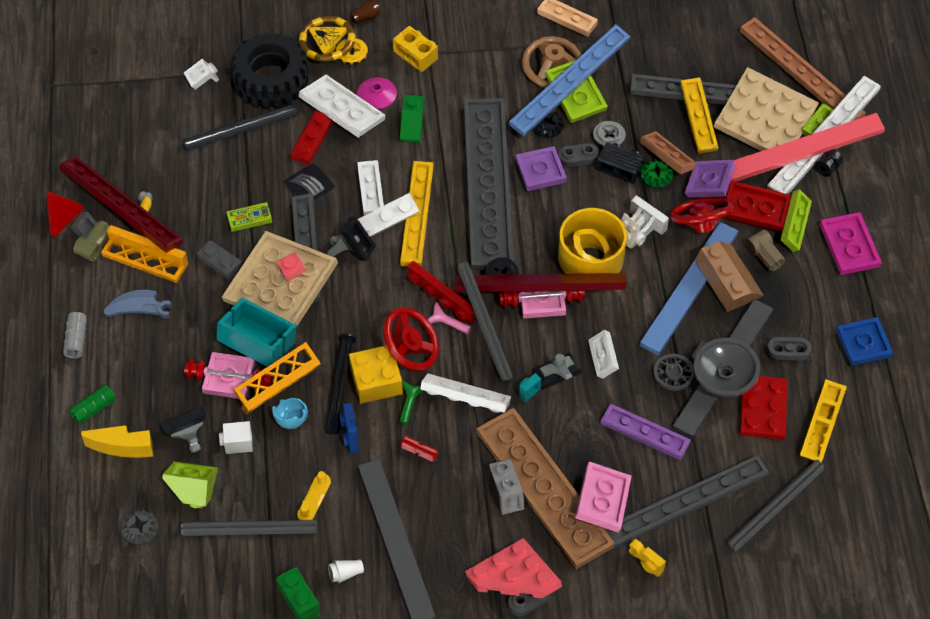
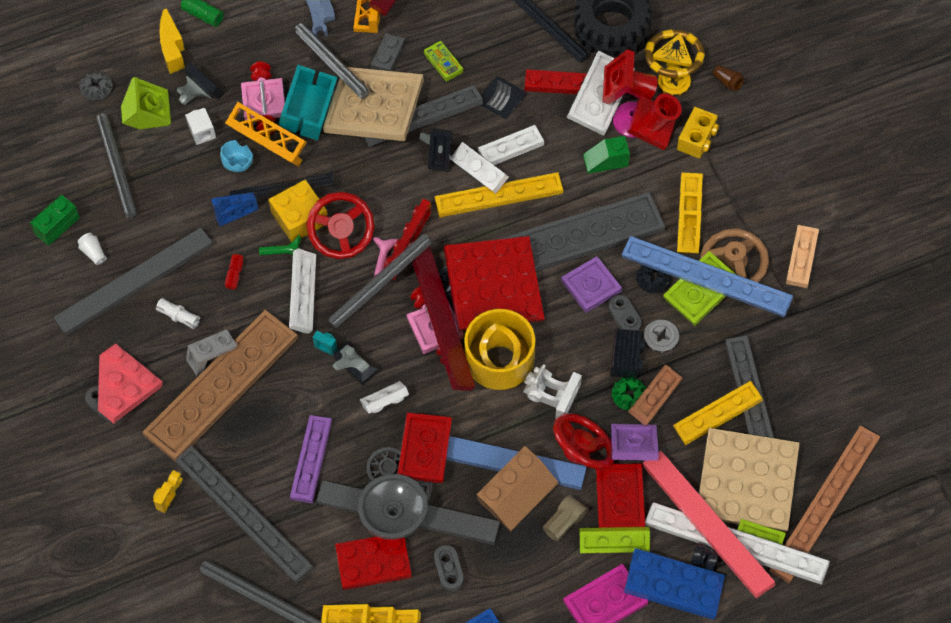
camera: 75 degrees right, 5 degrees up
coral plate [277,252,306,281] -> none
yellow piece [297,471,331,520] -> none
bright pink plate [575,462,631,533] -> none
none -> white pin [156,298,200,329]
none -> dark grey axle [295,23,369,99]
none -> red plate [398,413,452,484]
none -> red plate [444,236,544,332]
none -> red plant [602,49,658,105]
none -> blue plate [623,548,725,620]
none -> red plant [627,93,682,150]
none -> yellow slope [677,172,703,254]

